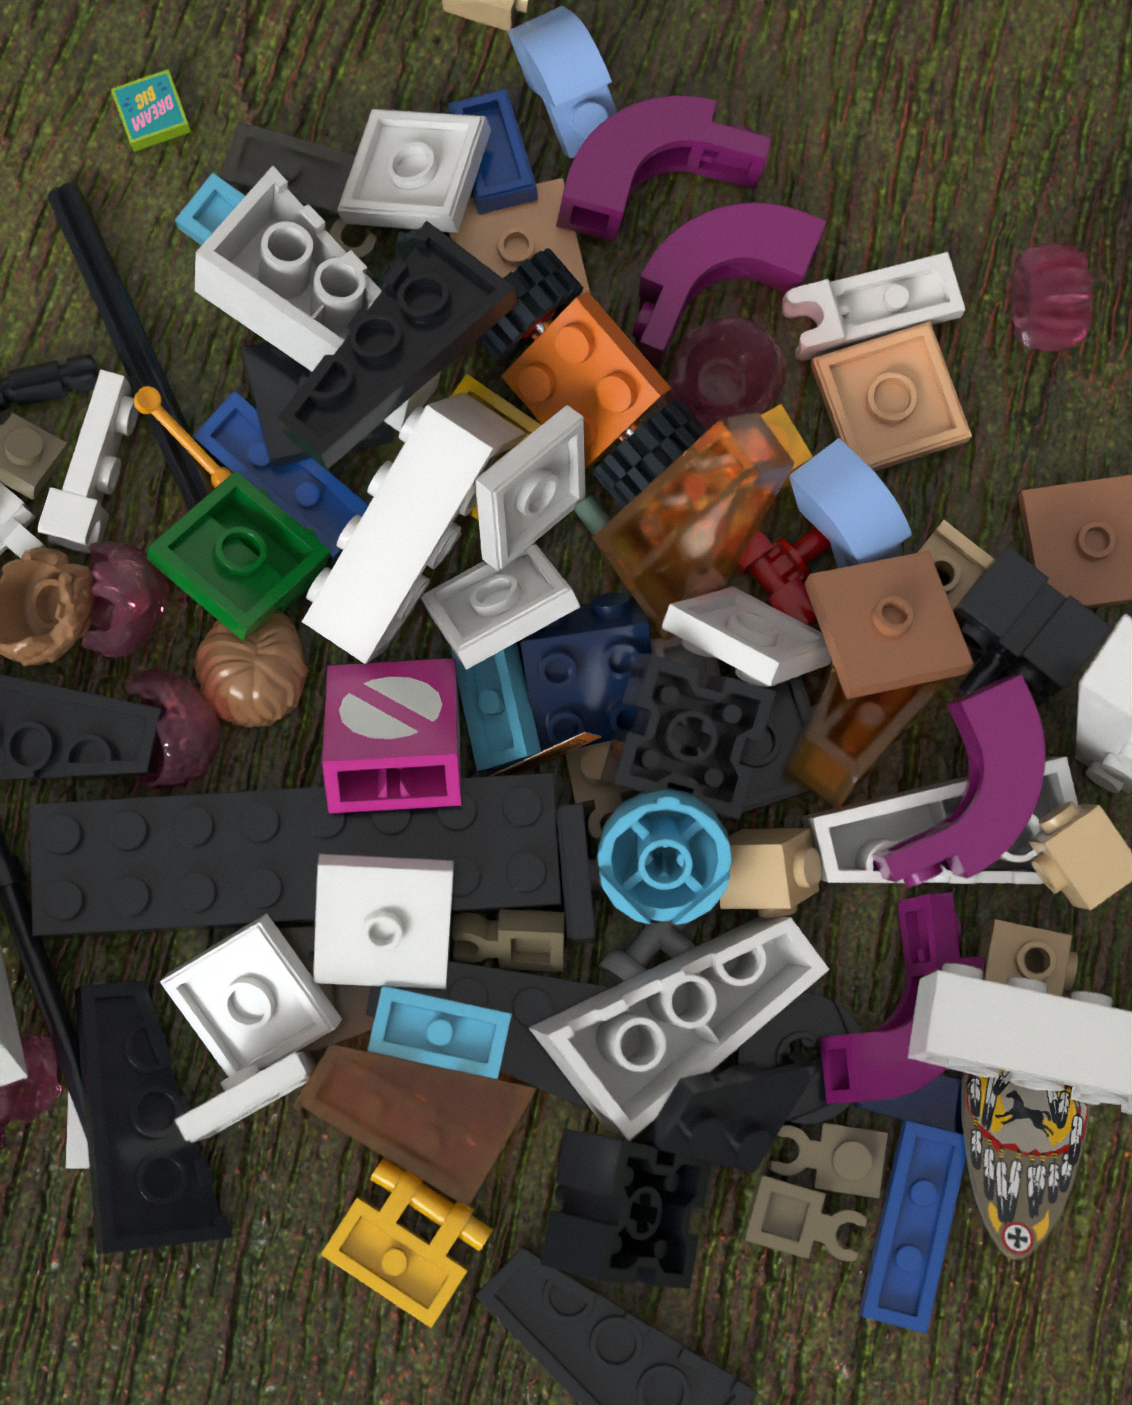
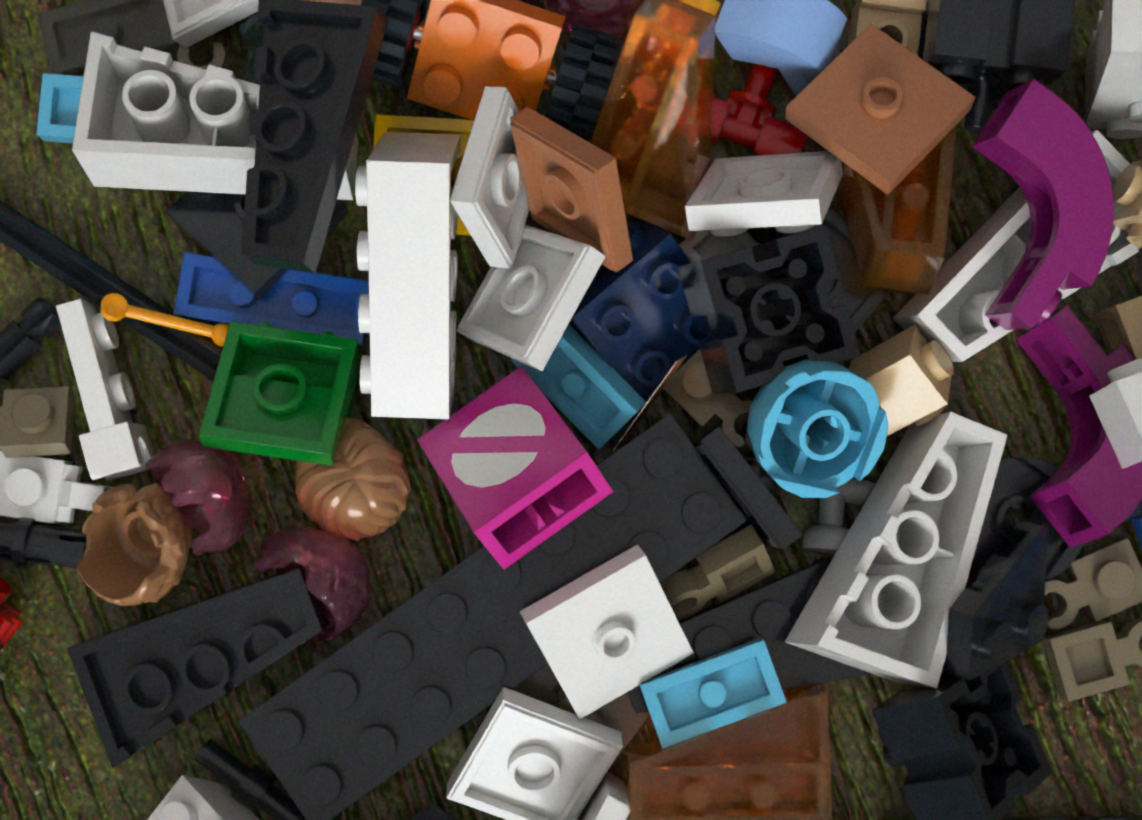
camera: 30 degrees left, 5 degrees up
none -> nougat plate [510,107,633,273]

